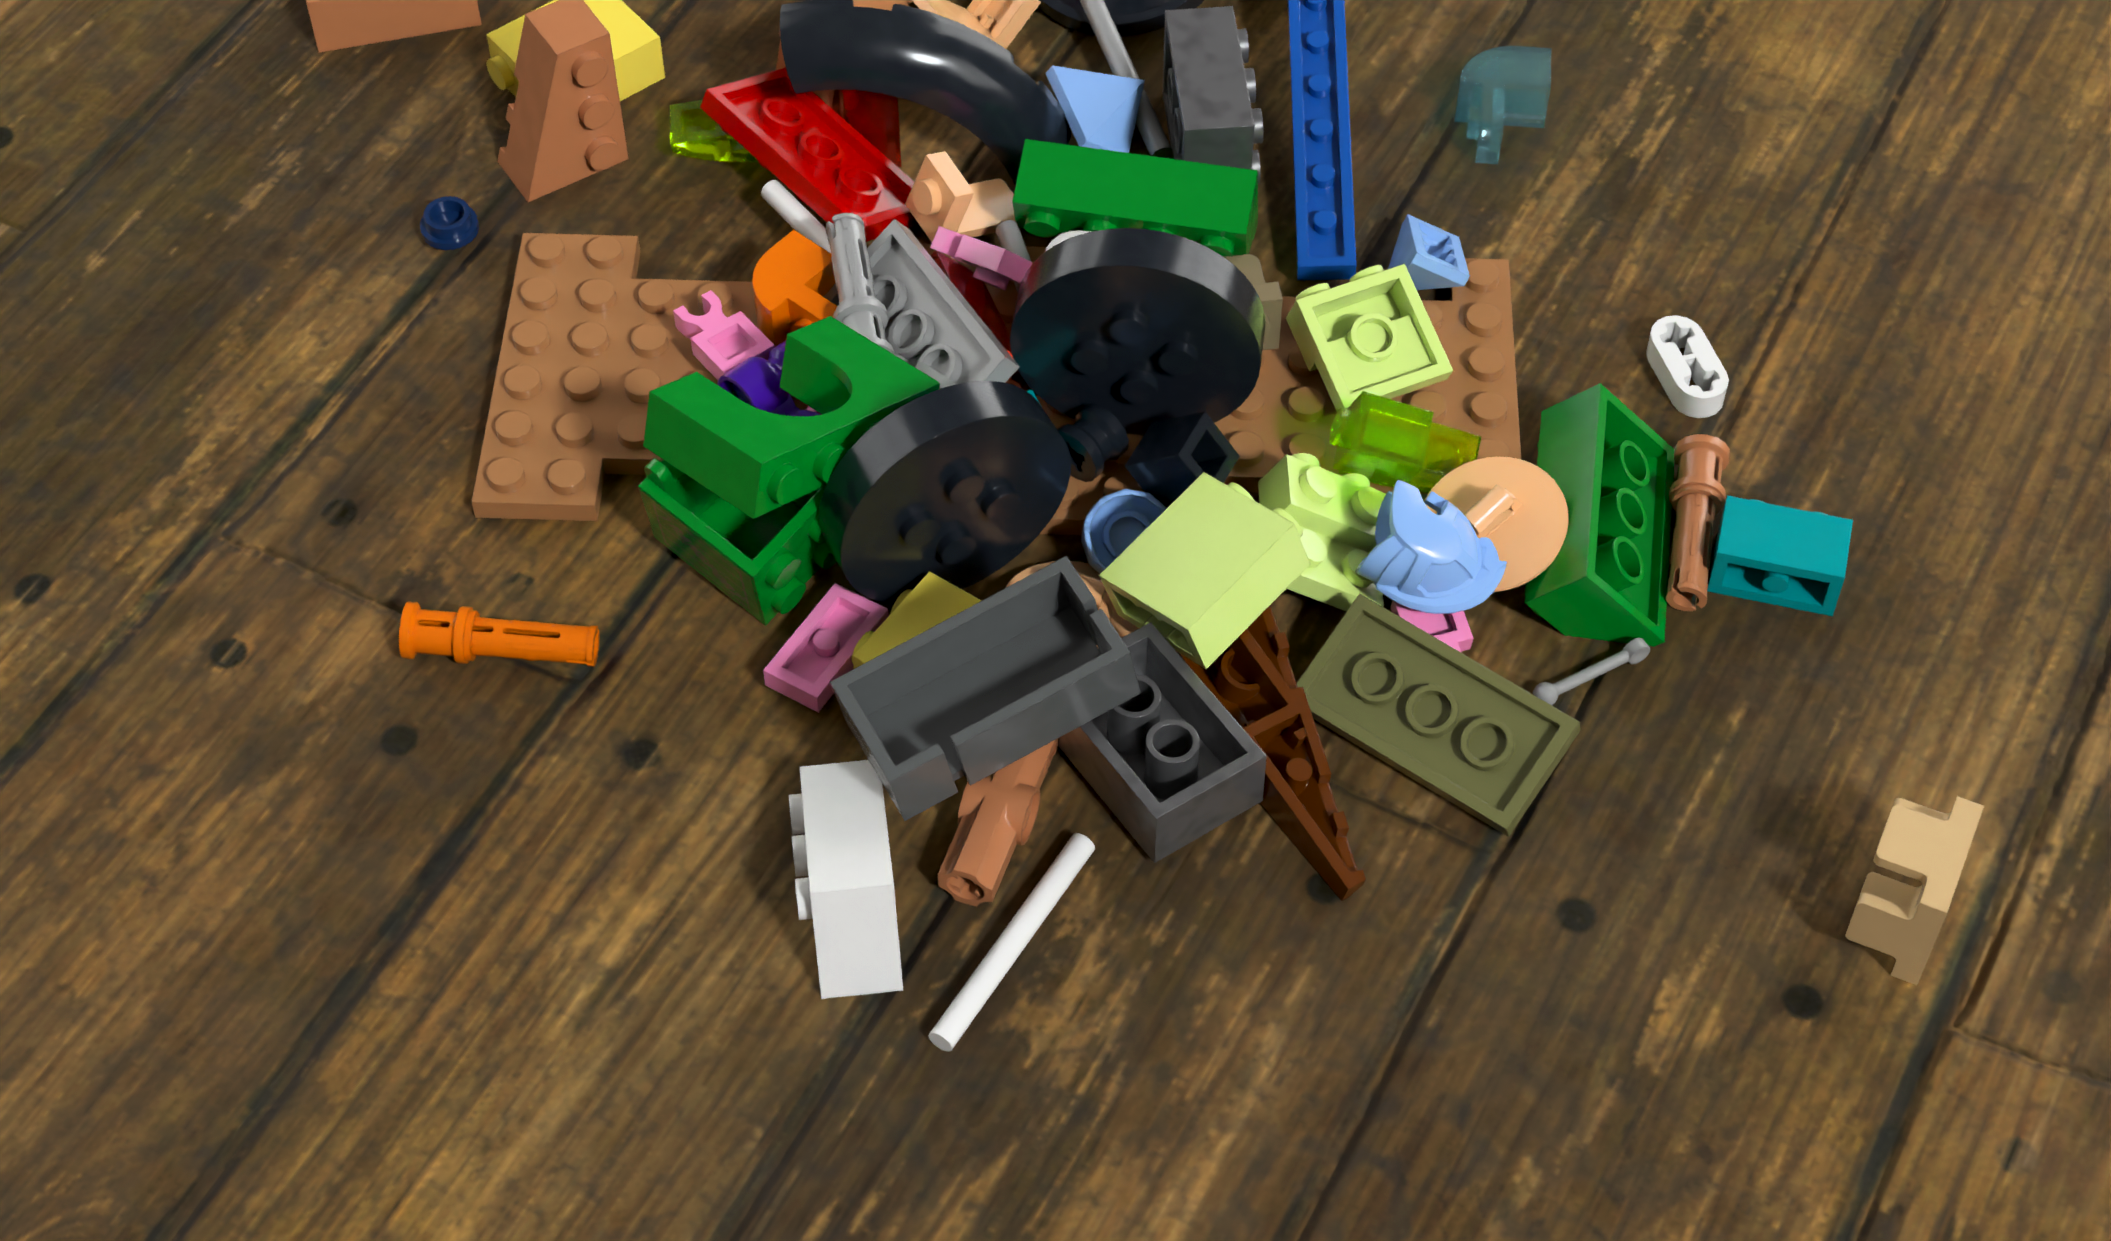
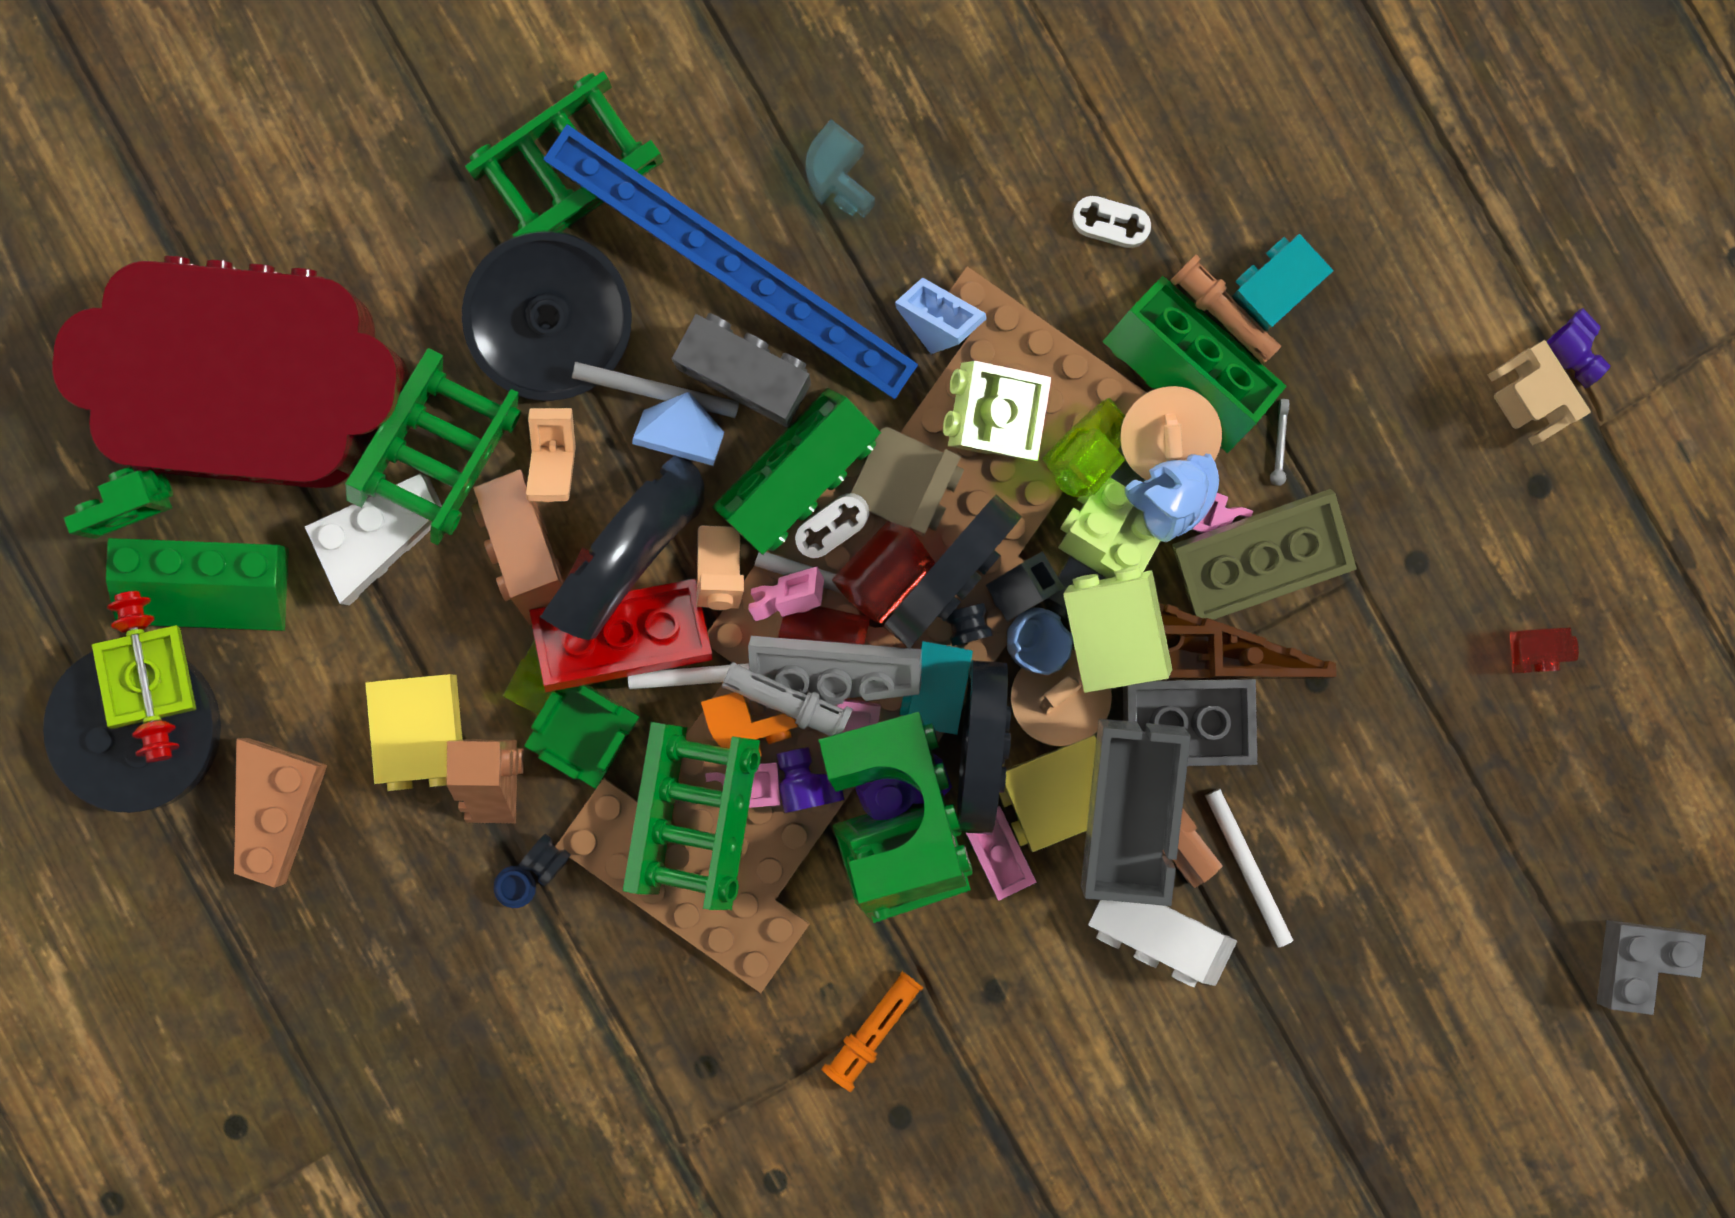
camera: 60 degrees left, 35 degrees up
none -> black wheel [519,834,571,887]
none -> green panel [524,684,640,789]
none -> green fence [623,722,760,910]
none -> clear red brick [1510,627,1579,673]
none -> dark purple piece [1546,308,1611,389]

